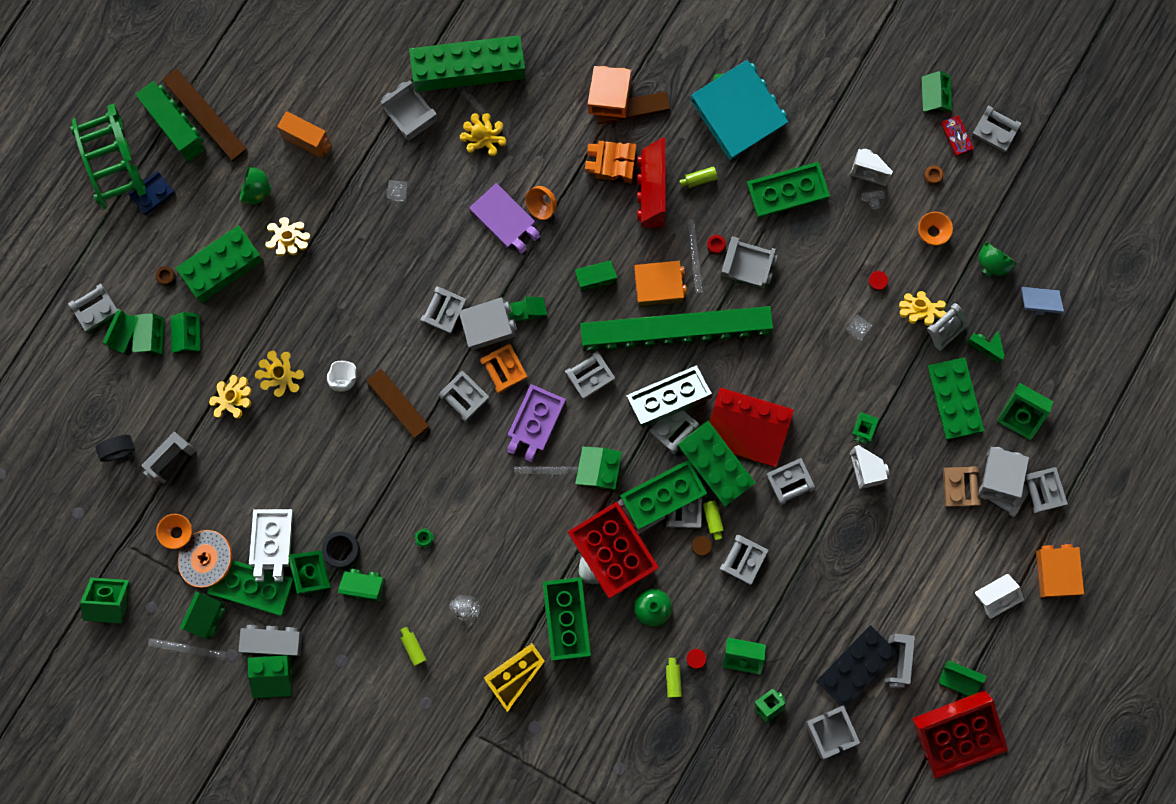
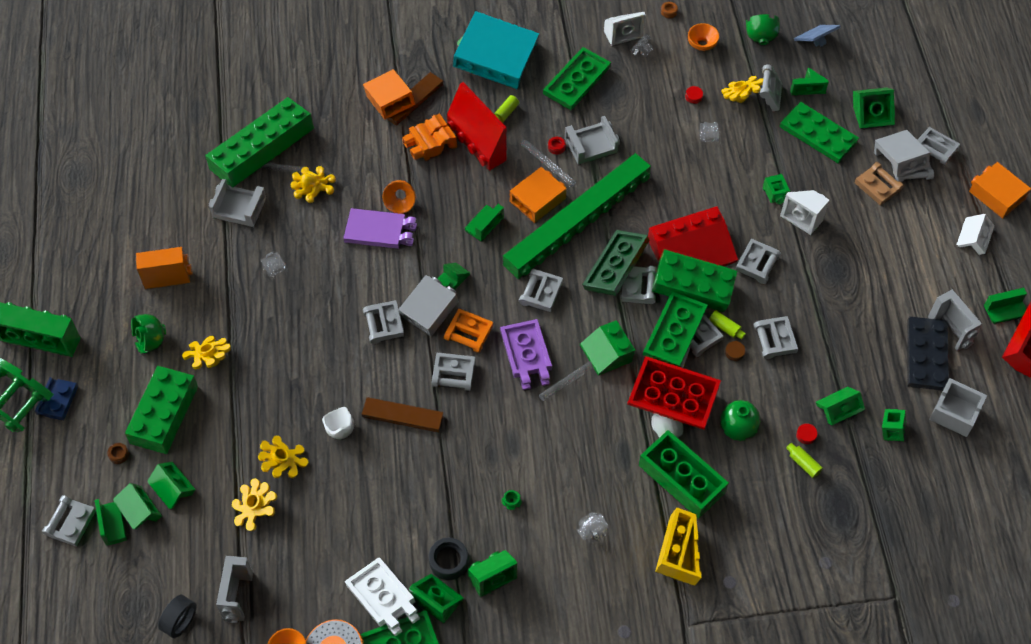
camera: 40 degrees left, 20 degrees down
reddish brown tile [162,68,247,162] -> none
lime cylinder [400,627,427,666] -> none

